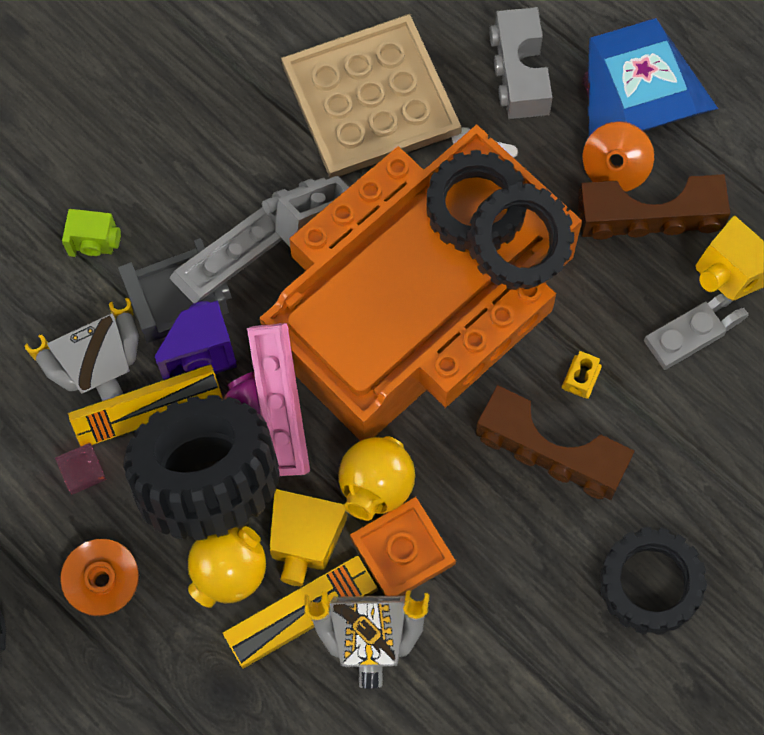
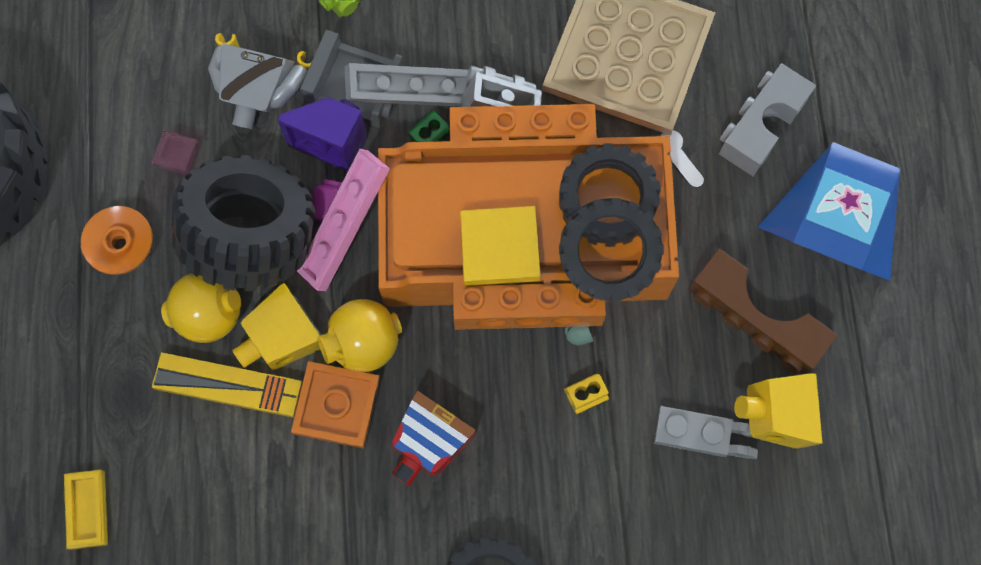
camera: 40 degrees right, 5 degrees up
yellow tile [68,364,223,449] -> none
torso [305,590,430,689] -> none
reddish brown arch [476,385,635,500] -> none
orange dish [583,121,654,192] -> none
none -> torso [391,391,476,486]
none -> green piece [407,111,450,142]
none -> yellow tile [460,206,540,286]
none -> sand green hinge [565,326,594,346]

